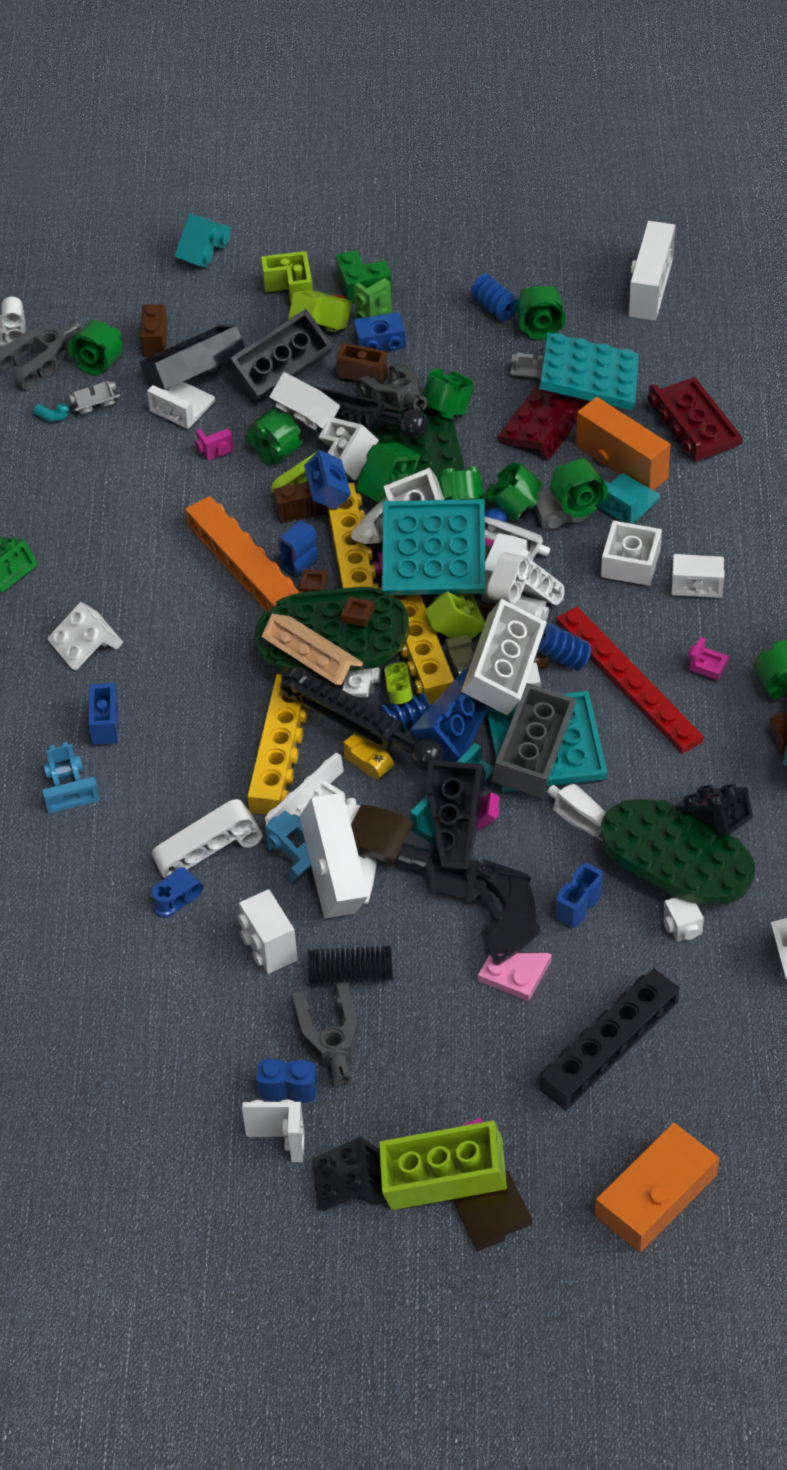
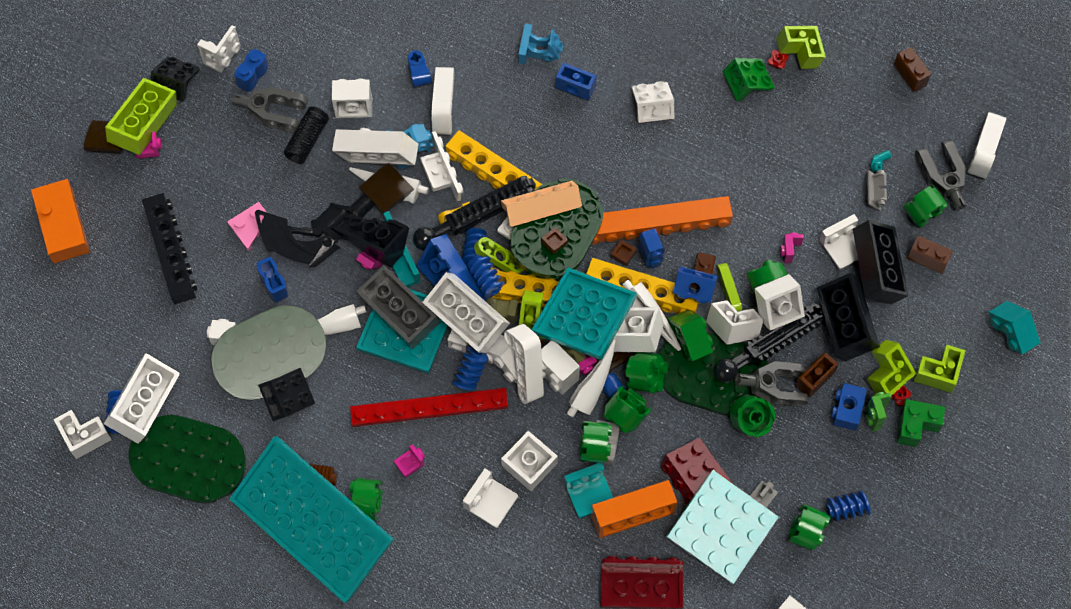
camera: 115 degrees right, 15 degrees up
none -> blue piece [467,256,505,299]

